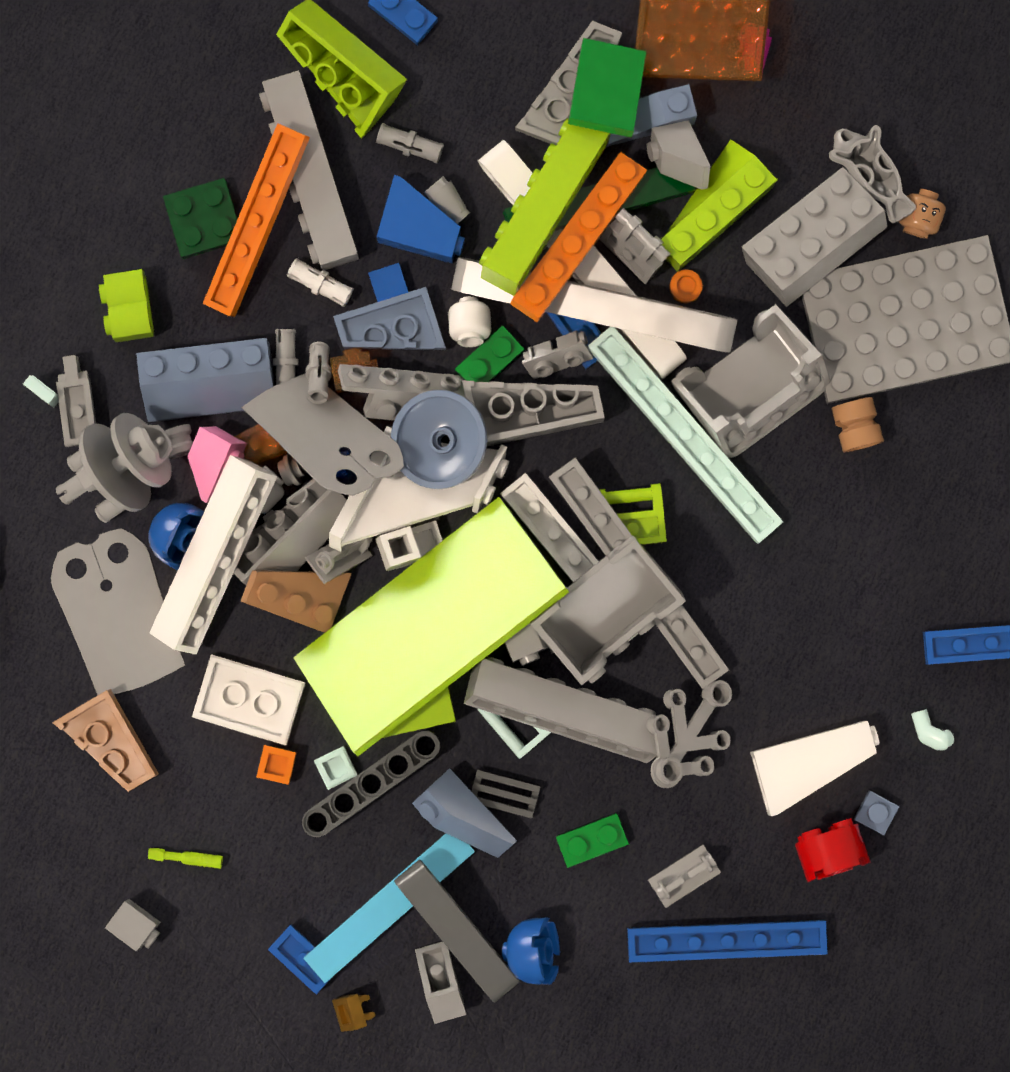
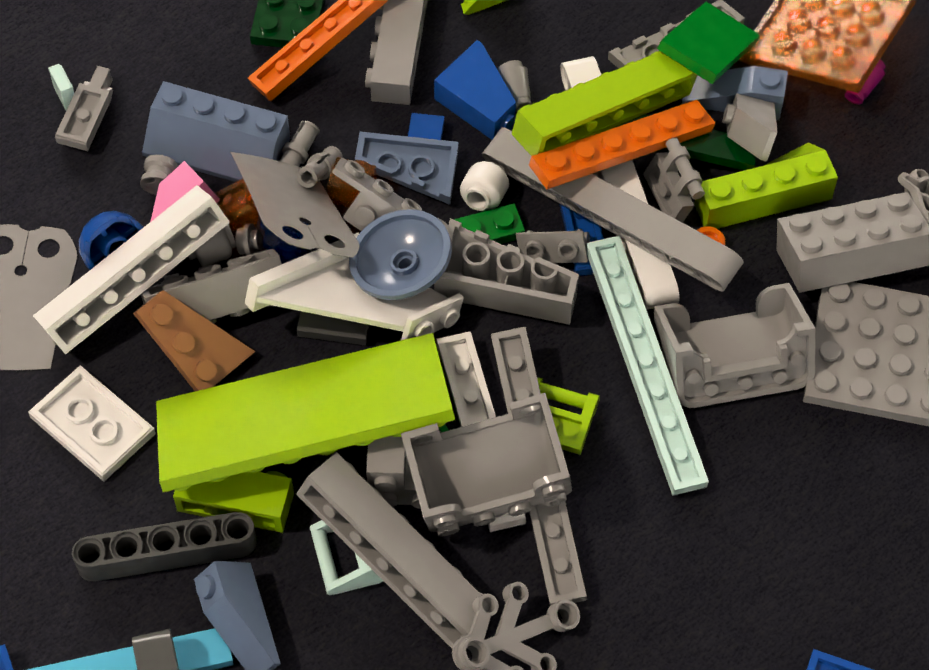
camera: 25 degrees right, 25 degrees down
light grey piece [56,413,173,523] -> none
lime brick [99,269,154,342] -> none
orange plate [256,745,297,785] -> none
white pin [287,258,354,307] -> none
light grey hinge [305,537,372,584] -> none
light aqua tile [314,746,358,790] -> none
light grey pin [376,123,444,163] -> none
white brick [376,520,443,571] -> none
dark grey tile [471,770,540,818] -> none
medium nougat wheel [831,397,884,452] -> none

